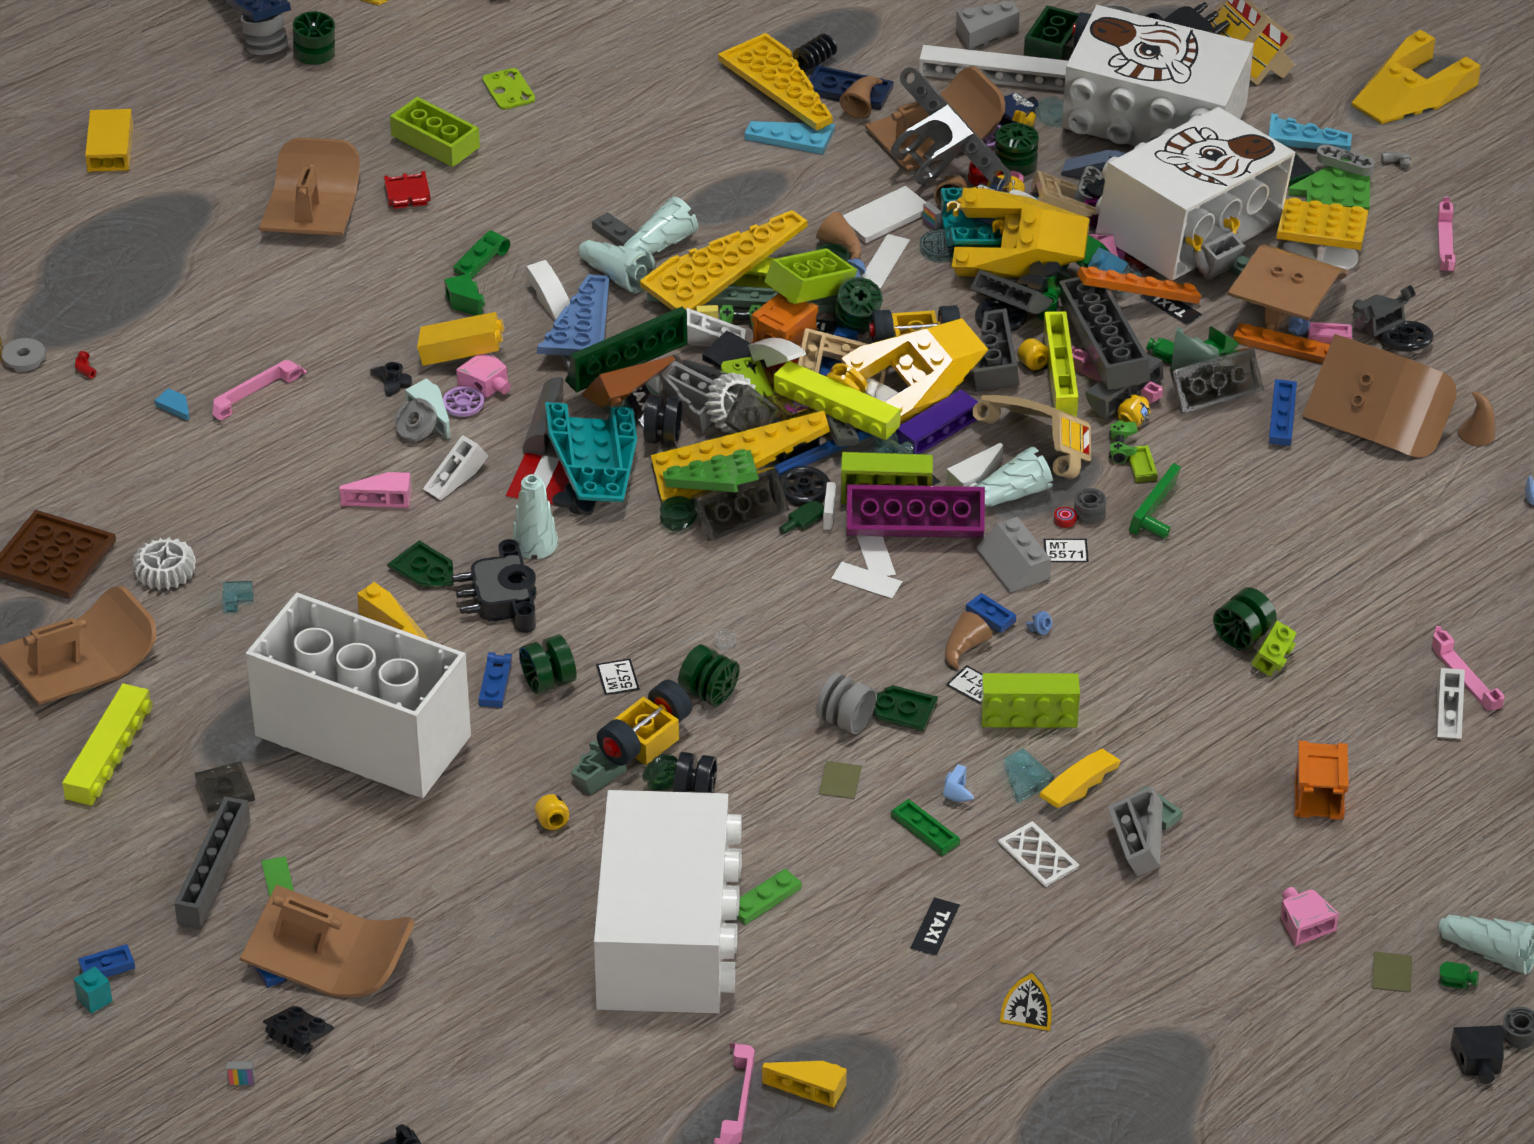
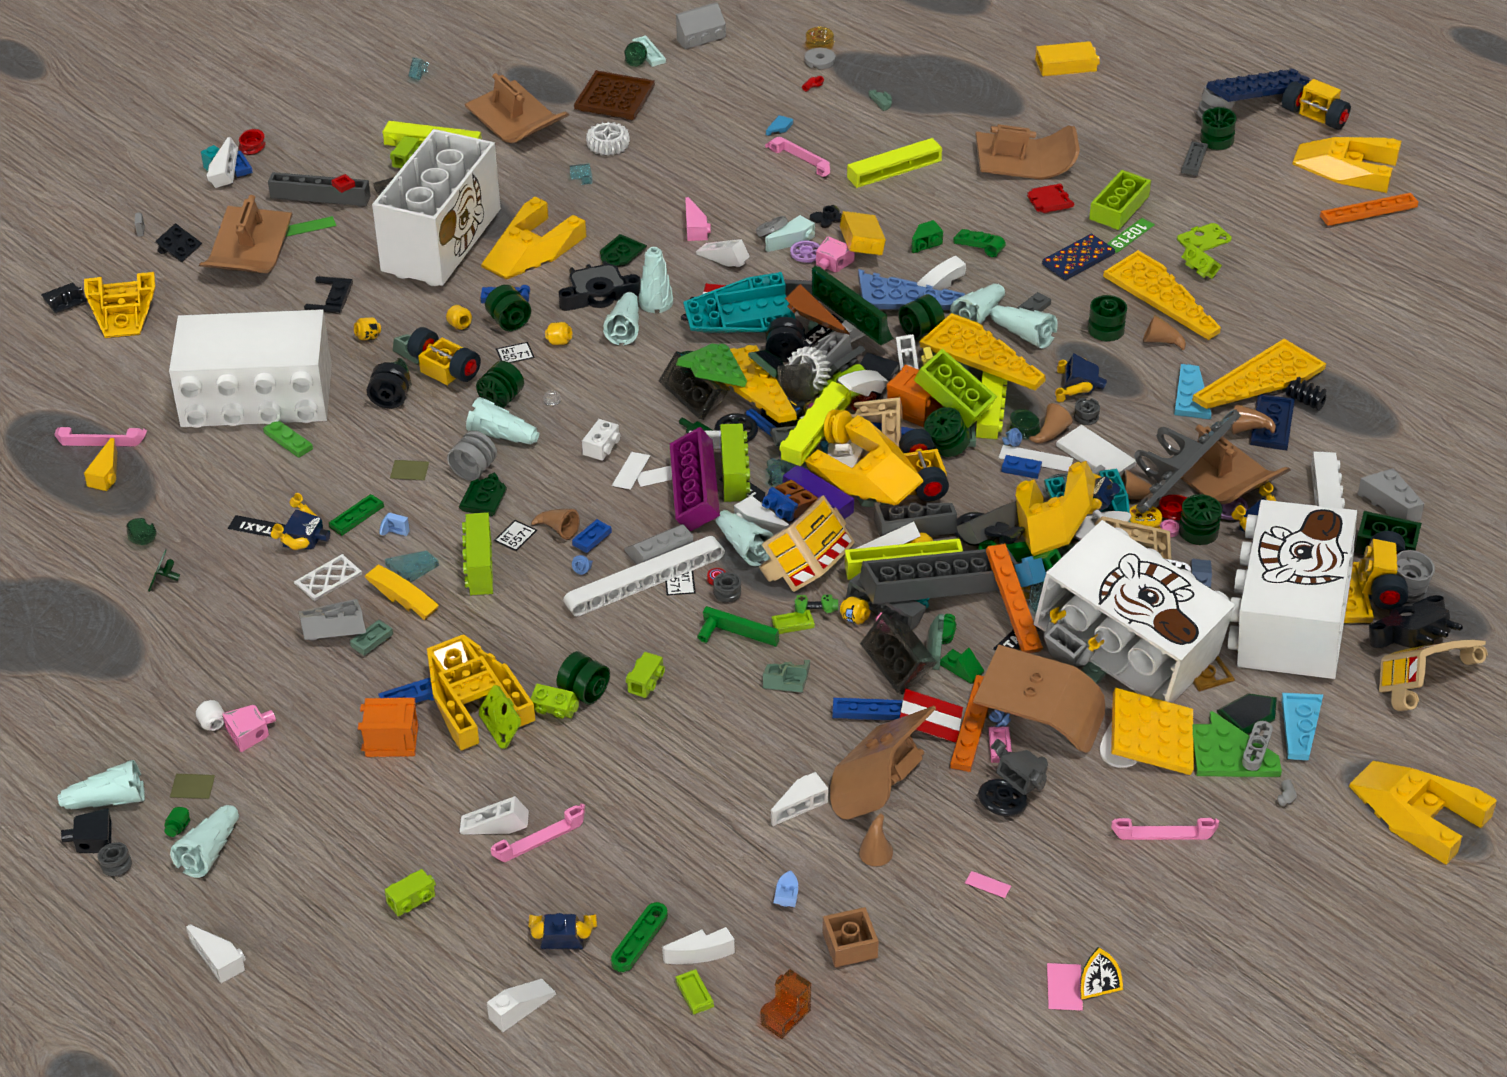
camera: 85 degrees right, 0 degrees up
none -> light aqua cone [58,760,145,809]
none -> yellow wedge [84,272,155,338]
none -> clear green hair [126,518,157,545]
none -> white head [196,700,225,731]
none -> white slope [207,137,238,188]
none -> red piece [239,129,266,155]
none -> torso [271,493,330,550]
none -> black plate [304,276,353,313]
none -> red tile [331,174,355,193]
none -> blue plate [378,678,434,703]
none -> lime brick [390,136,420,169]
none -> yellow wedge [427,634,535,751]
none -> yellow head [446,305,472,330]
none -> light aqua cone [466,397,539,444]
none -> lime axle [479,685,521,749]
none -> yellow head [545,322,573,345]
none -> white beam [563,536,725,616]
none -> white brick [582,419,621,461]
none -> light aqua cone [603,292,639,345]
none -> lime brick [626,652,665,698]
none -> tile [748,350,787,377]
none -> hips [762,480,818,522]
none -> sand green slope [763,660,810,692]
none -> white slope [771,772,828,826]
none -> neon yellow brick [847,138,942,188]
none -> white sticker [855,522,920,549]
none -> sand green tile [869,90,892,111]
none -> dark green wheel [898,294,945,340]
none -> red sticker [900,688,963,743]
none -> bright pink sticker [965,871,1011,898]
none -> blue plate [1002,455,1042,479]
none -> dark blue tile [1042,233,1115,280]
none -> dark blue torso [1055,353,1107,402]
none -> dark grey wheel [1074,398,1100,425]
none -> dark green wheel [1088,295,1127,342]
none -> yellow wing [1103,250,1221,340]
none -> bright green sticker [1107,218,1155,253]
none -> medium nougat hat [1143,316,1186,350]
none -> dark grey plate [1181,141,1208,176]
none -> lime brick [1181,243,1222,279]

